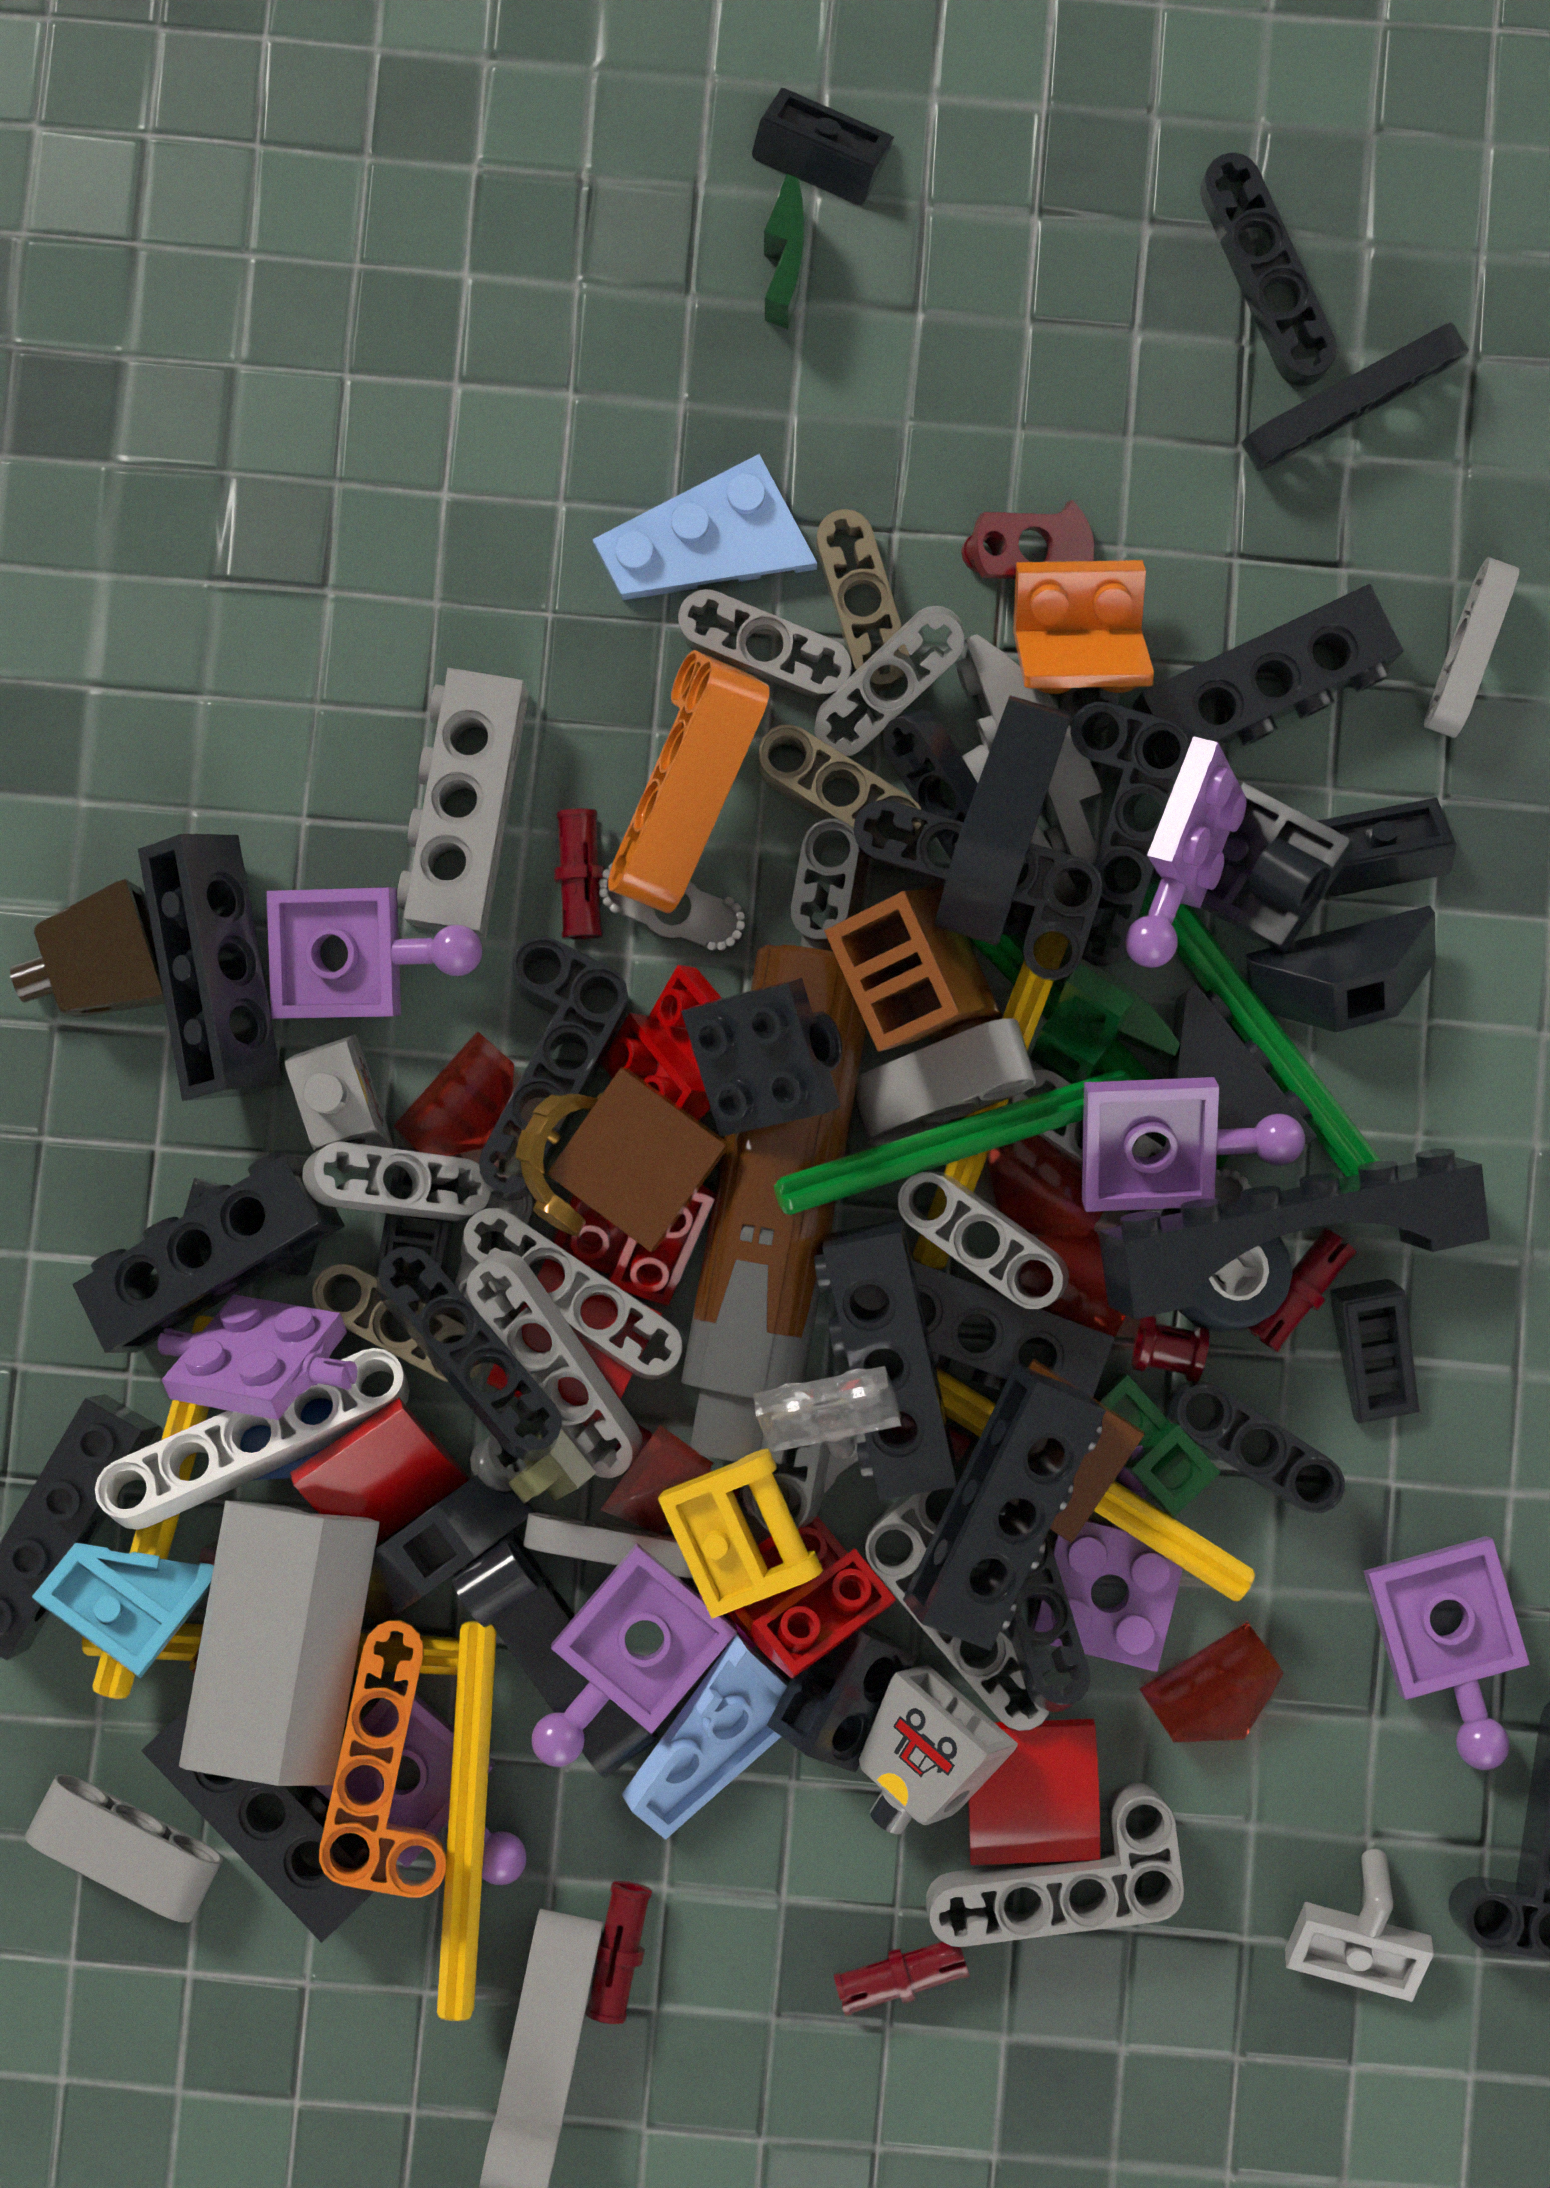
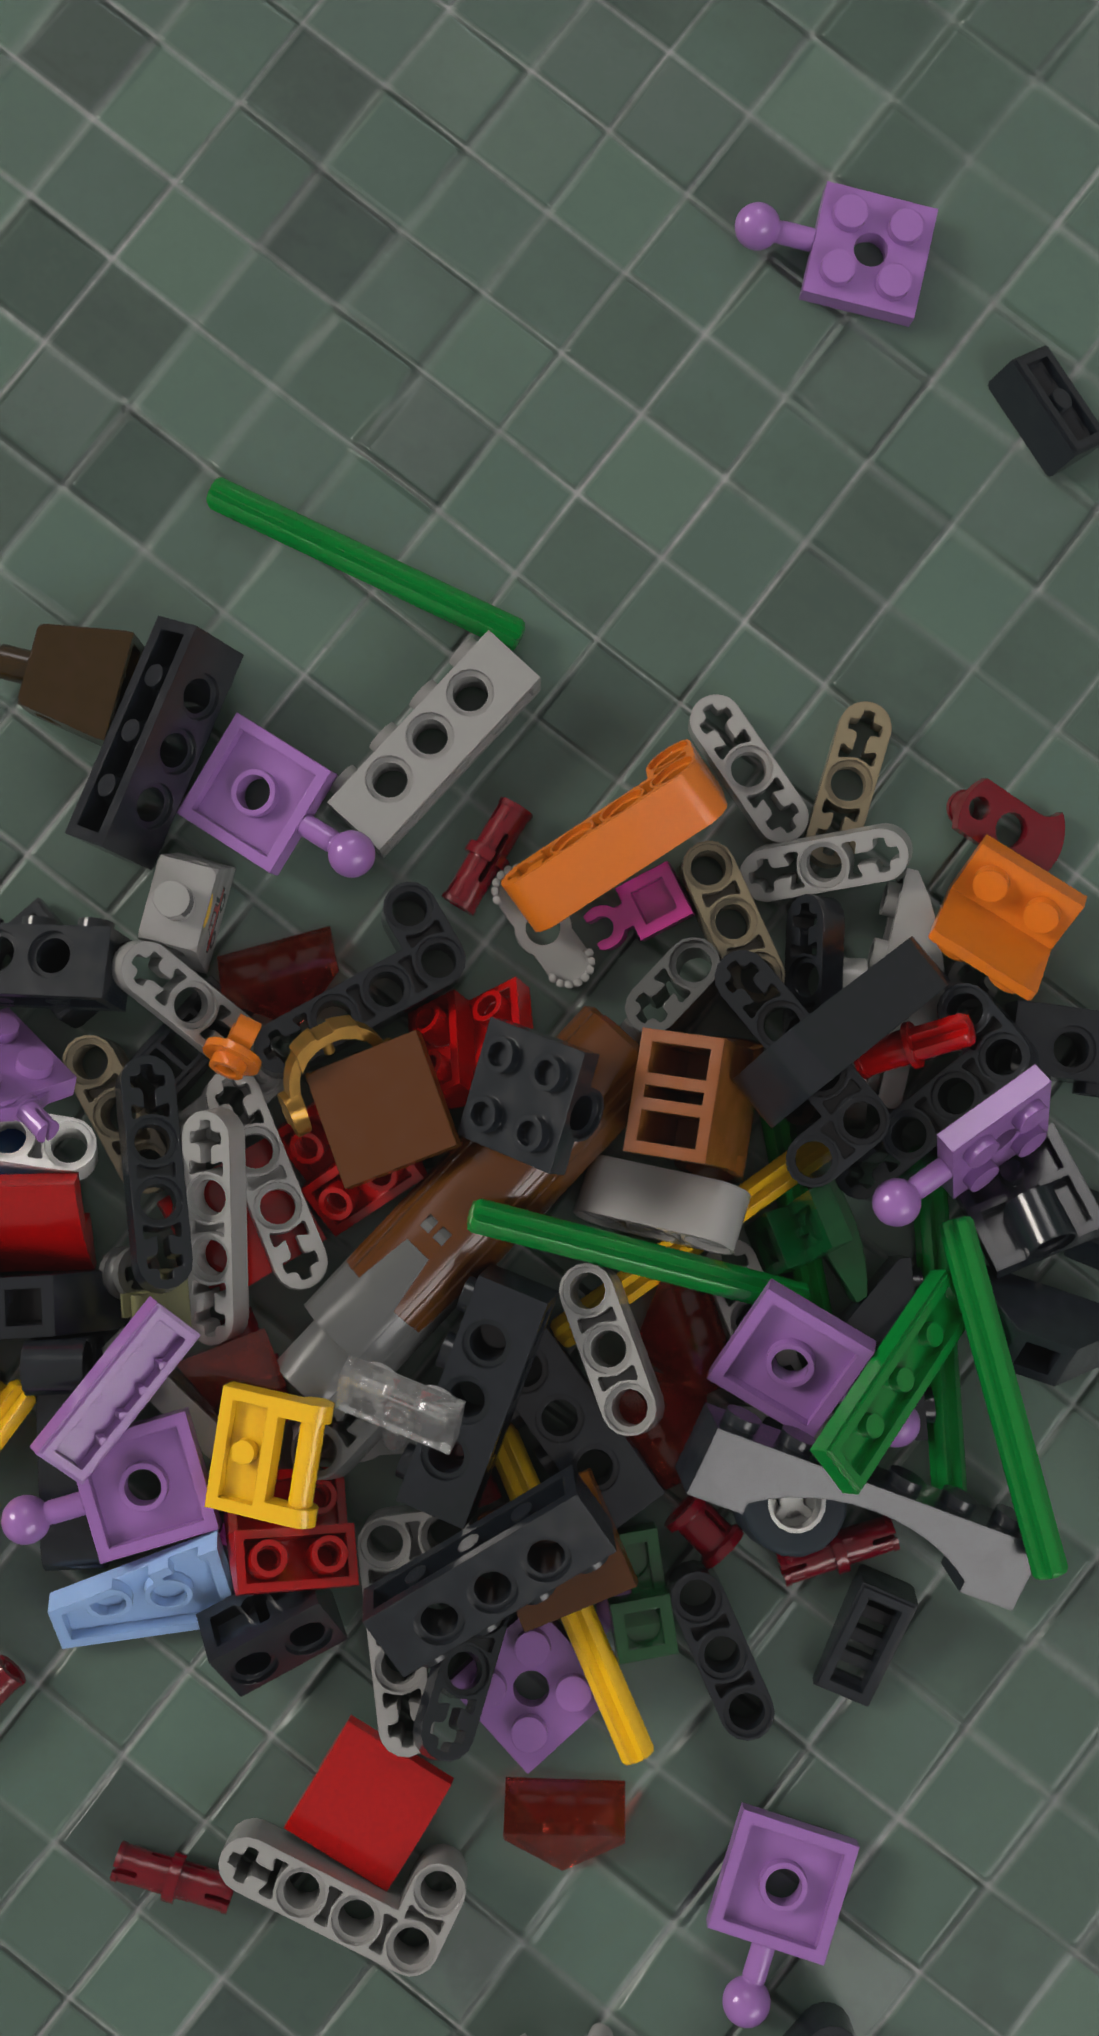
camera: 35 degrees right, 0 degrees up
light blue wing [592,454,817,600] -> none
dark green slope [764,174,804,329] -> none
light grey torso [859,1664,1018,1834] -> none
none -> medium lavender plate [29,1296,201,1485]
none -> orange plate [202,1013,262,1080]
none -> green axle [206,477,525,651]
none -> dark pink plate [583,861,696,951]
none -> medium lavender plate [735,181,938,327]
none -> green tile [810,1269,965,1495]
none -> red axle [854,1013,976,1079]
none -> green axle [938,1216,1068,1580]

